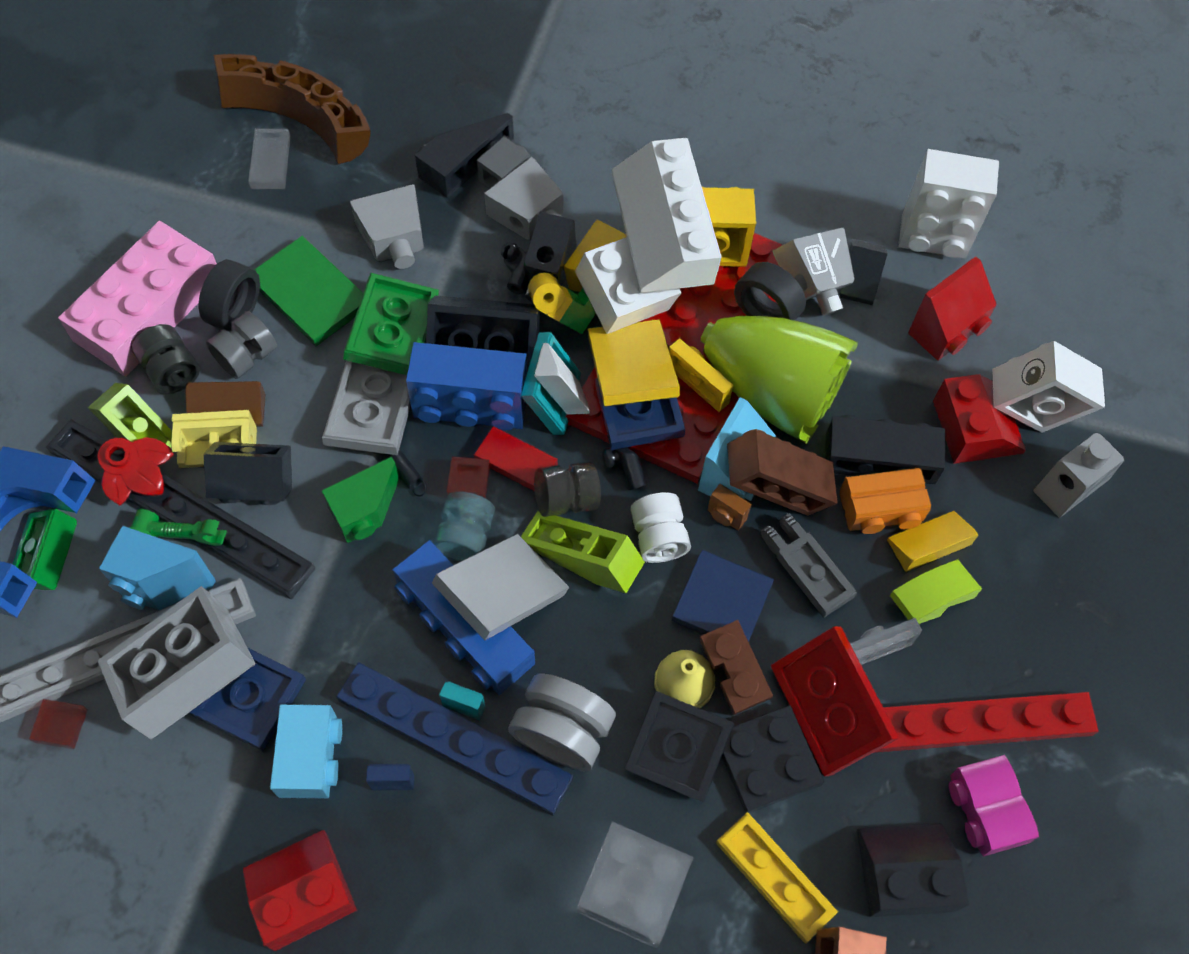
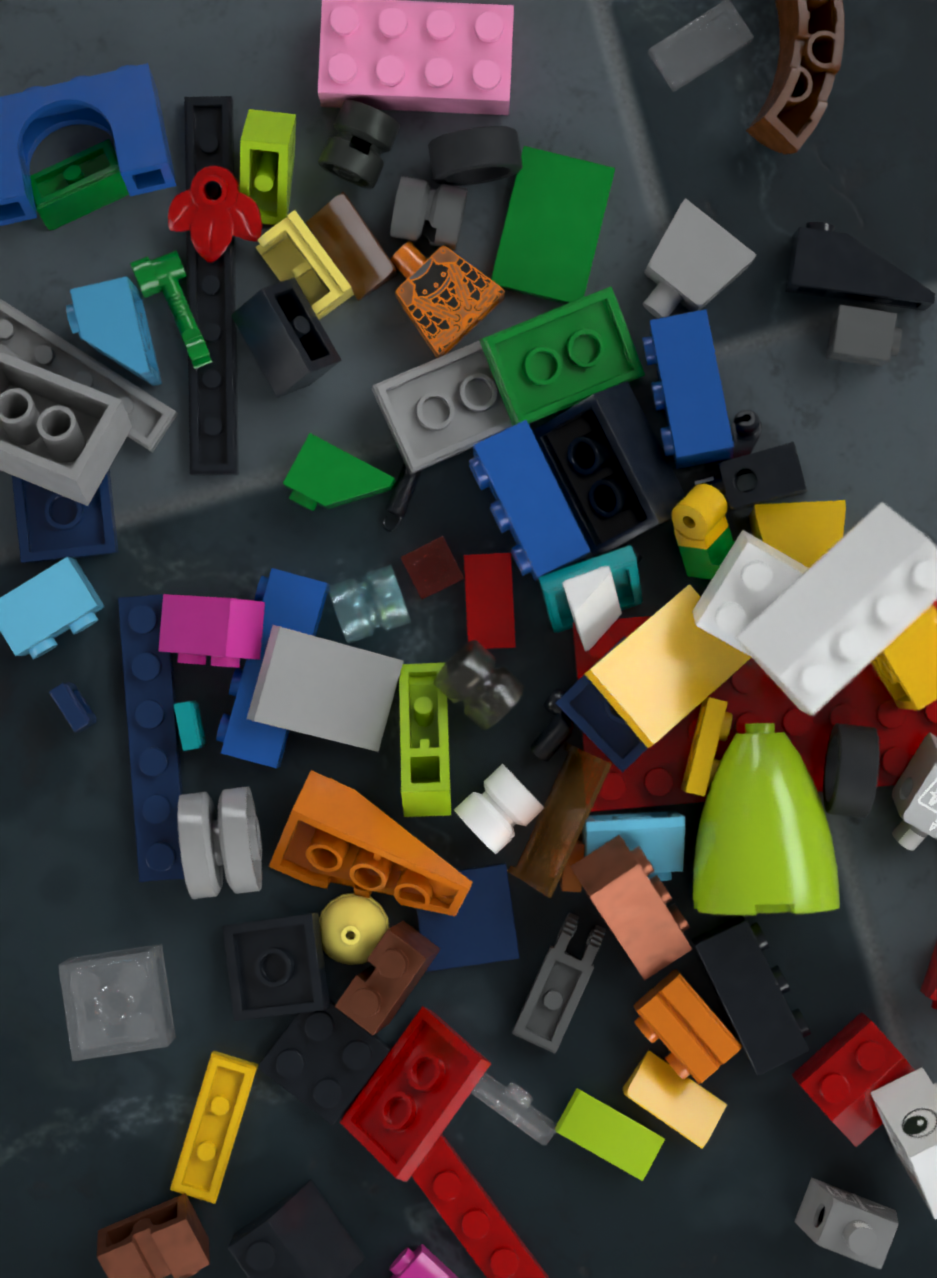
camera: 60 degrees right, 25 degrees up
light grey torso [484,157,564,239] -> none
none -> dark pink brick [158,594,265,668]
none -> orange wedge [269,770,472,916]
none -> torso [390,241,505,358]
none -> clear orange piece [507,743,612,898]
none -> blue brick [642,309,734,469]

